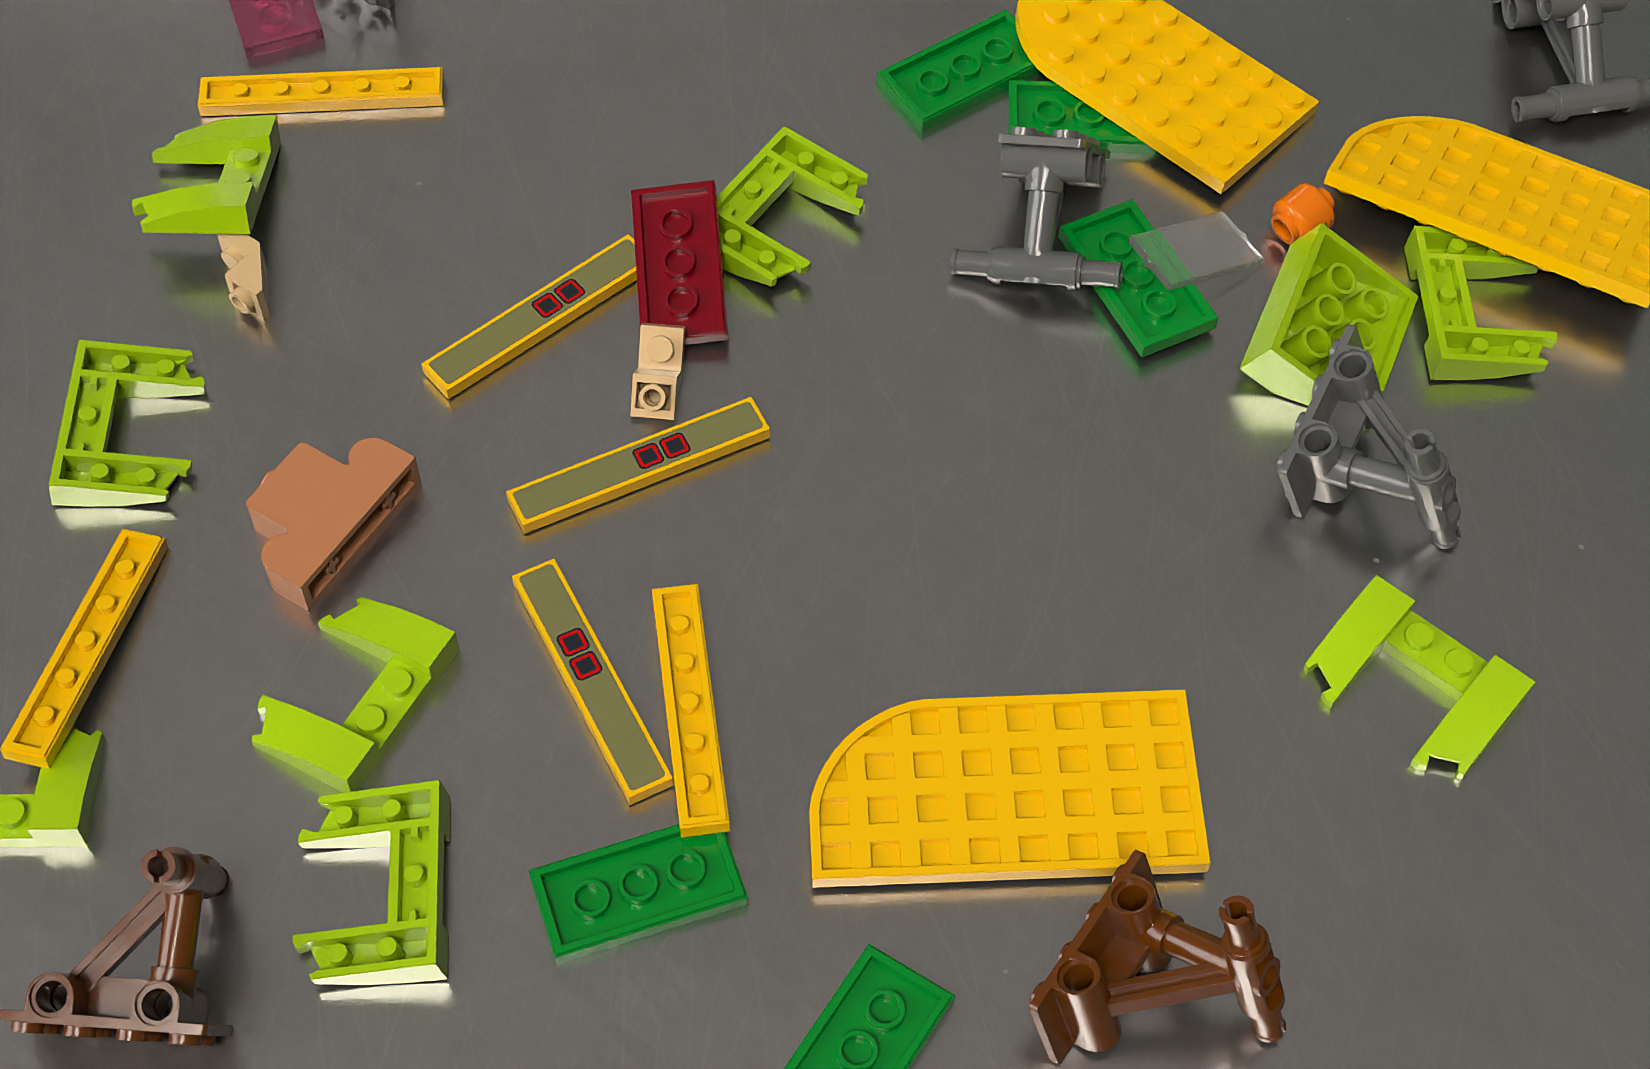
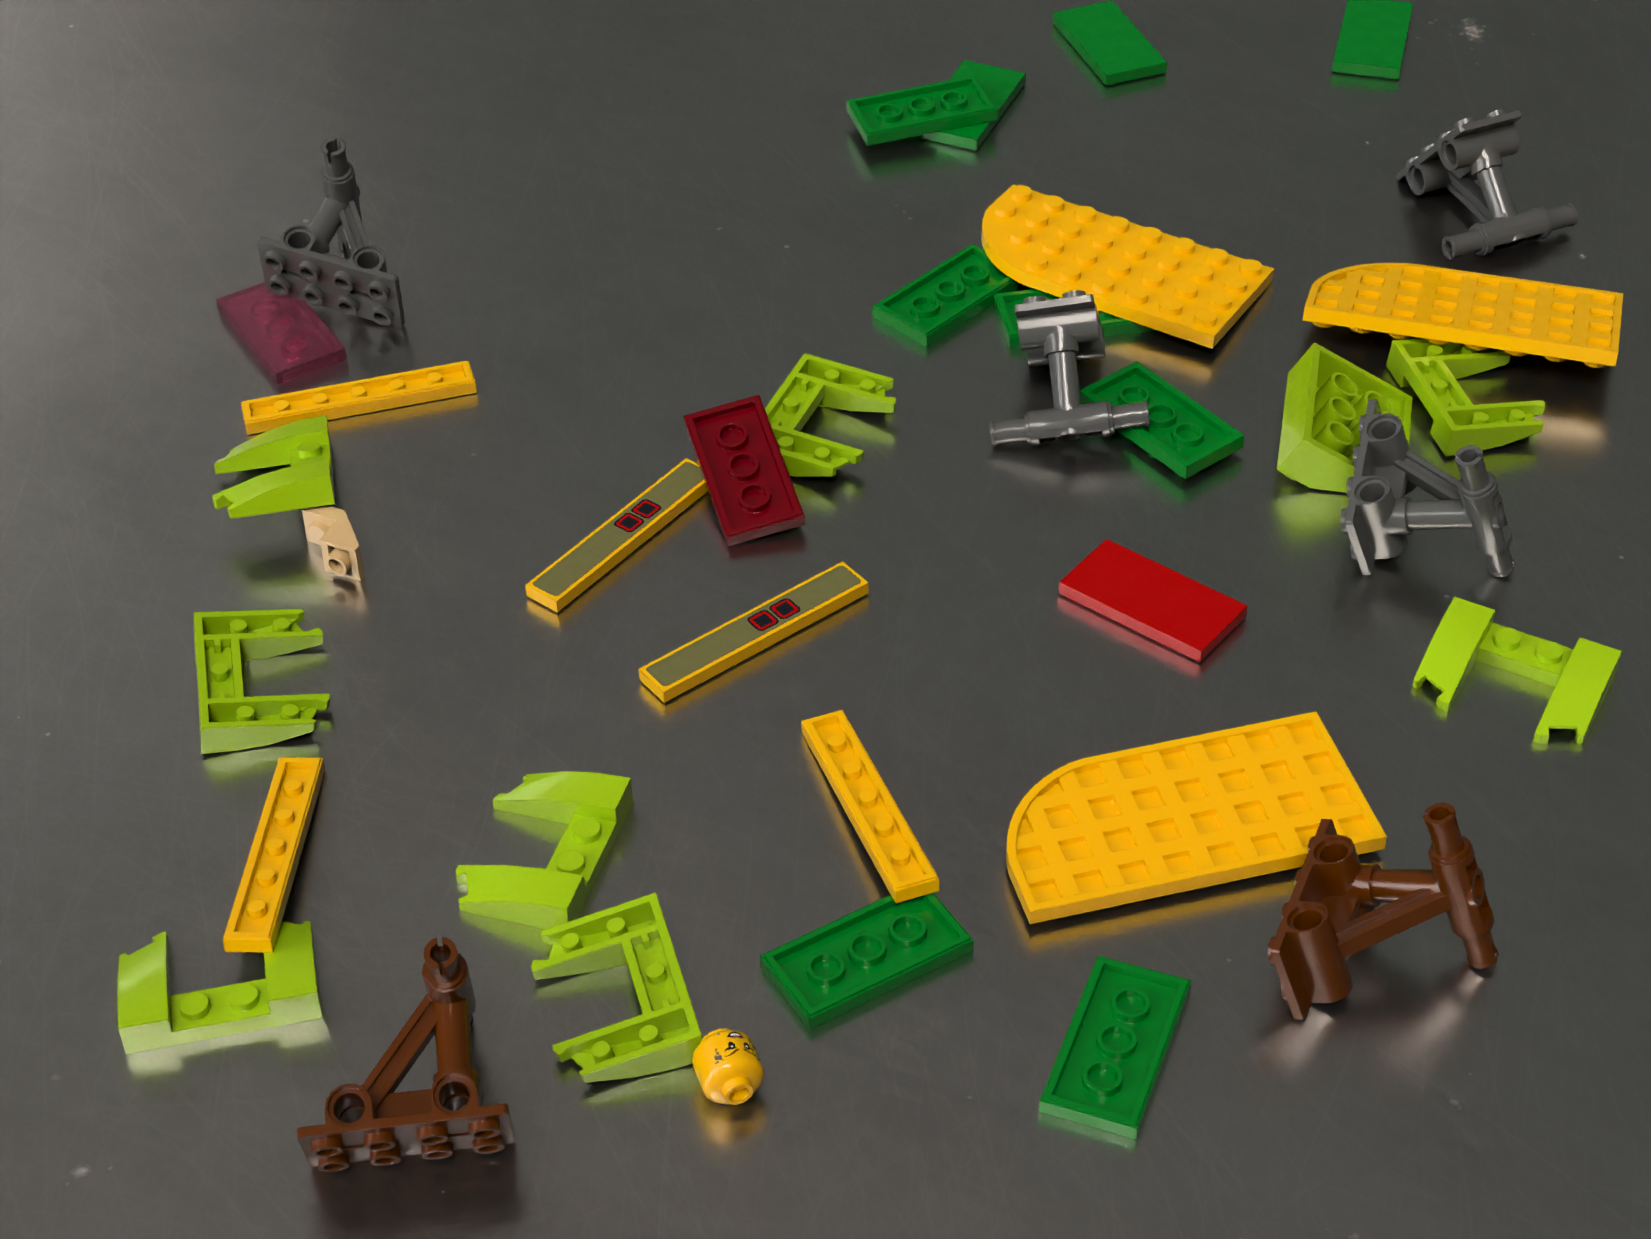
camera: 10 degrees left, 15 degrees down
nougat brick [246,437,421,612] -> none
olive tile [512,558,674,805] -> none
tan slope [630,323,686,420] -> none
clear piece [1128,212,1264,290] -> none
orange head [1271,183,1335,244] -> none
none -> yellow head [692,1028,765,1105]
none -> red tile [1059,539,1248,662]

